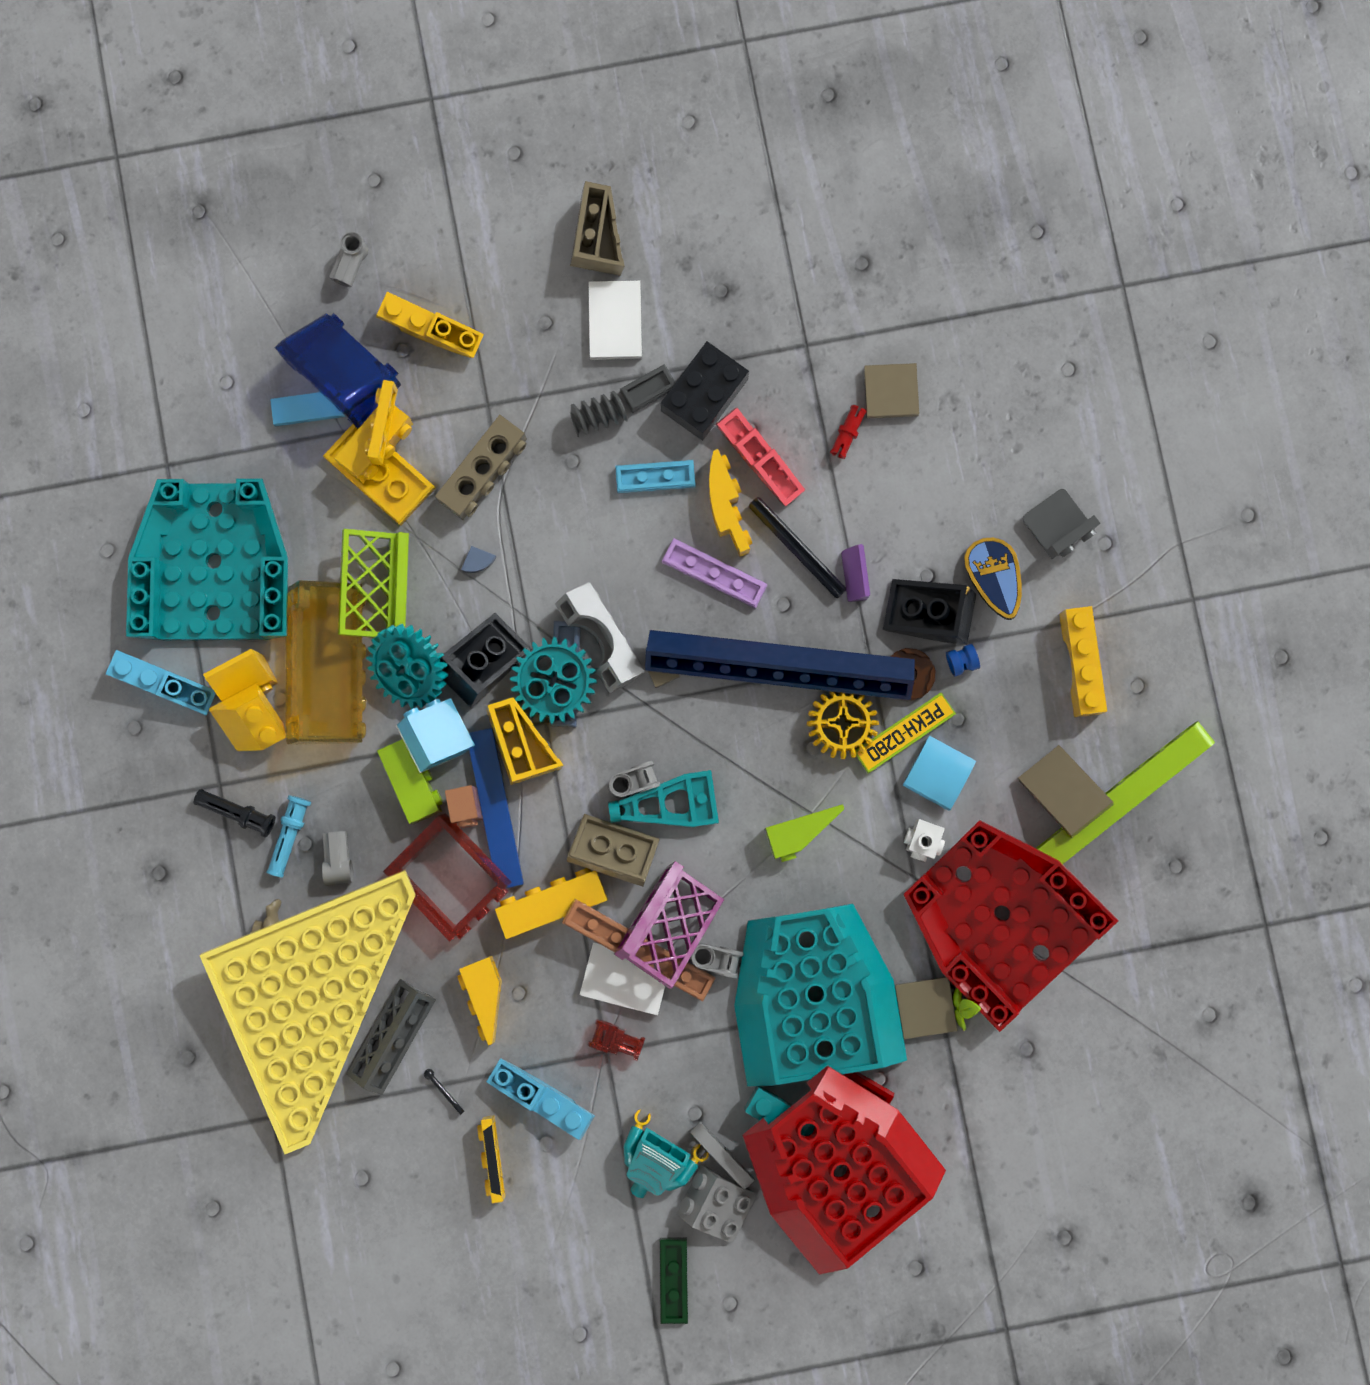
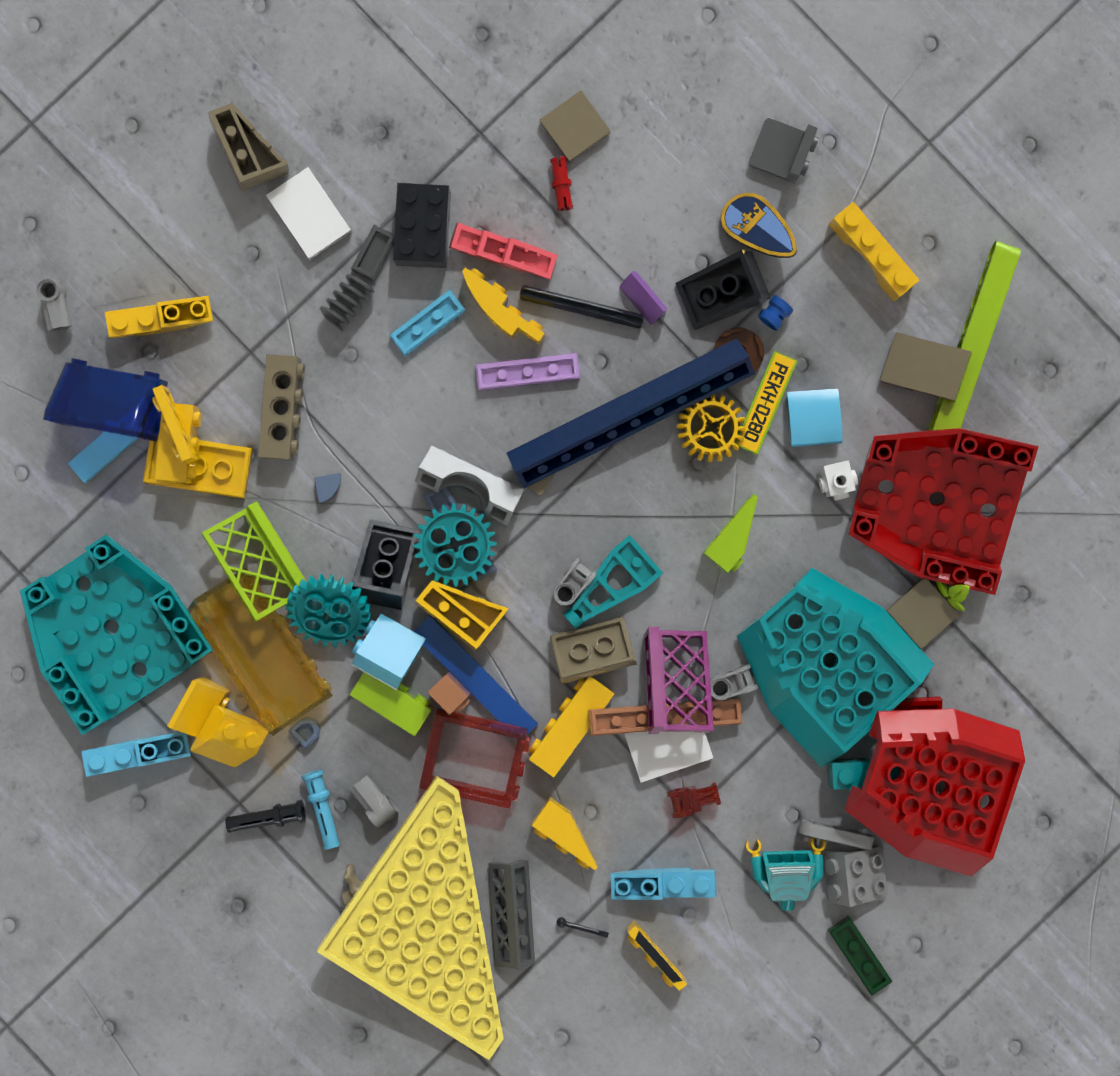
camera: 35 degrees left, 5 degrees up
none -> sand blue tile [288,717,320,749]

